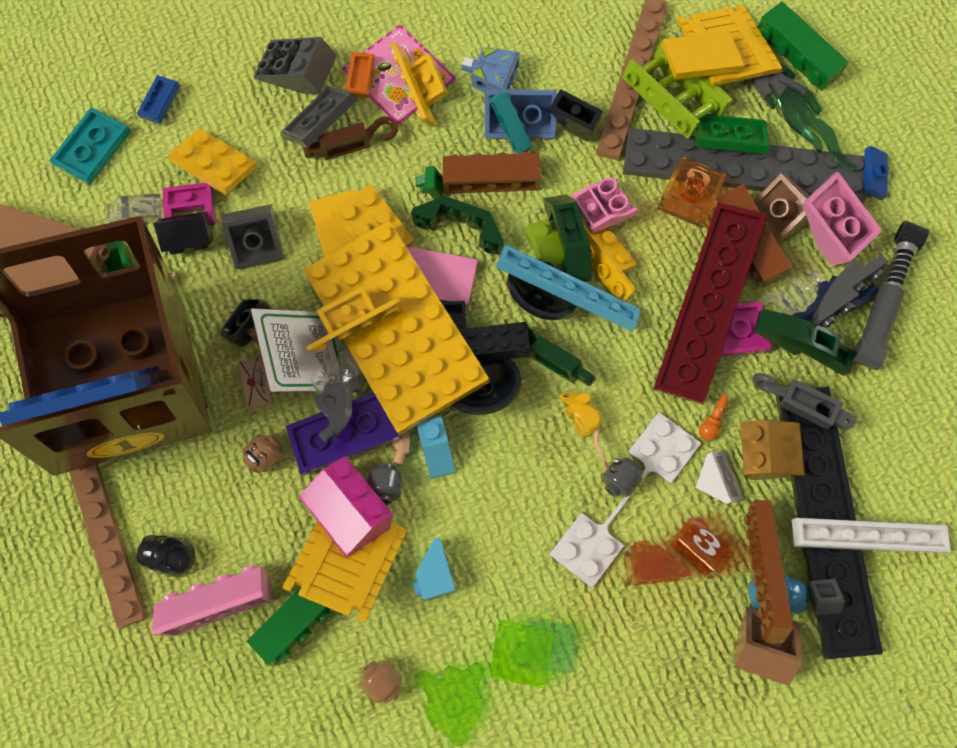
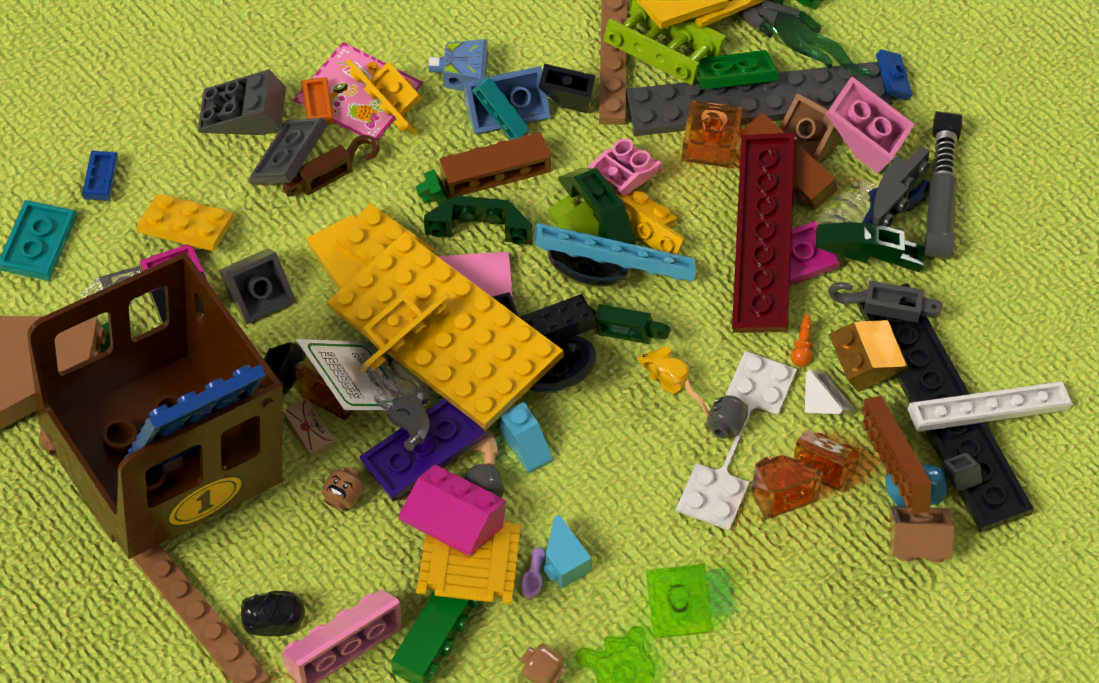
camera: 20 degrees left, 15 degrees down
none -> lavender piece [520,547,545,599]

